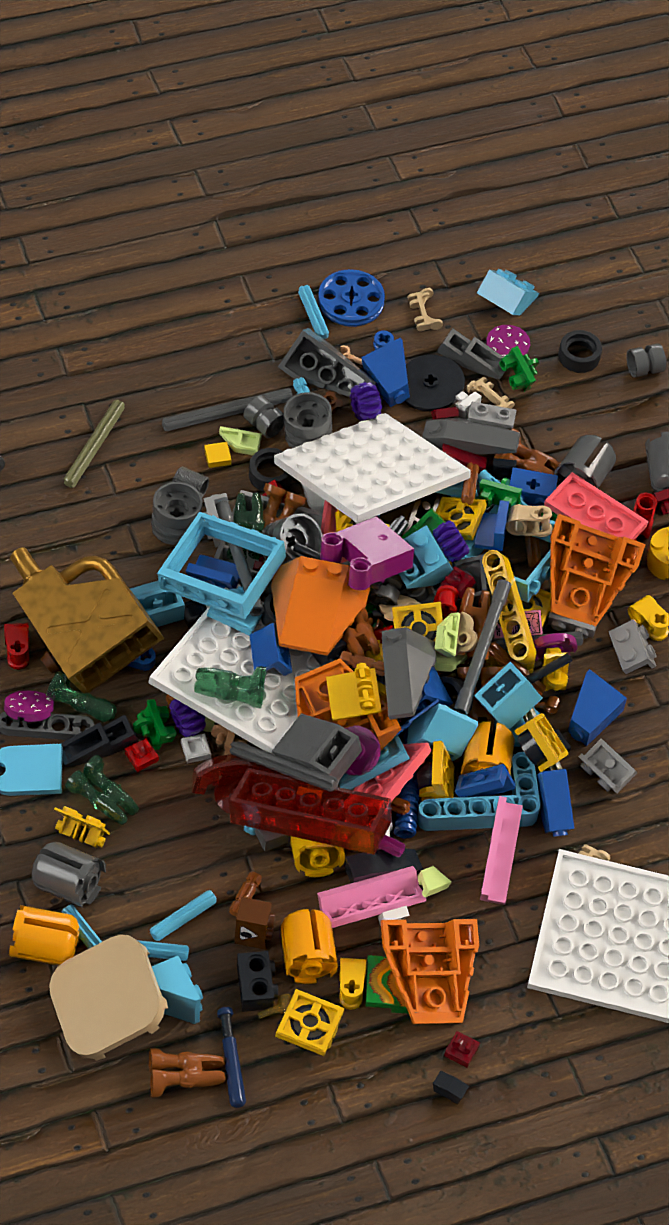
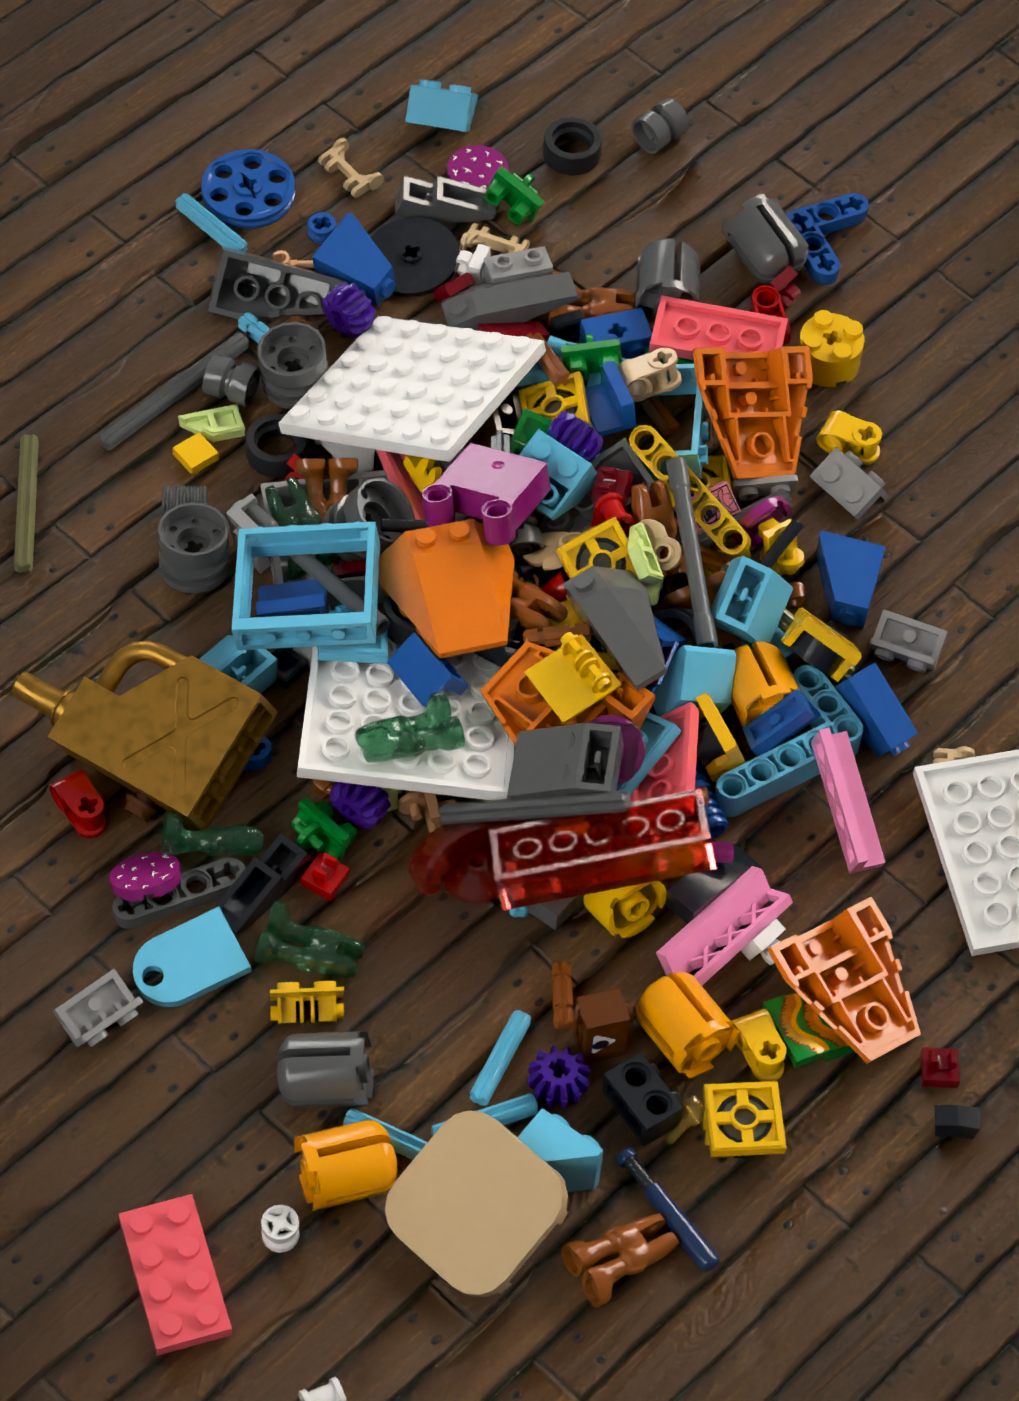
camera: 25 degrees left, 0 degrees up
white tile [181,733,211,764] -> none
yellowish green tile [417,866,452,897] -> none
none -> dark purple gear [527,1044,590,1110]

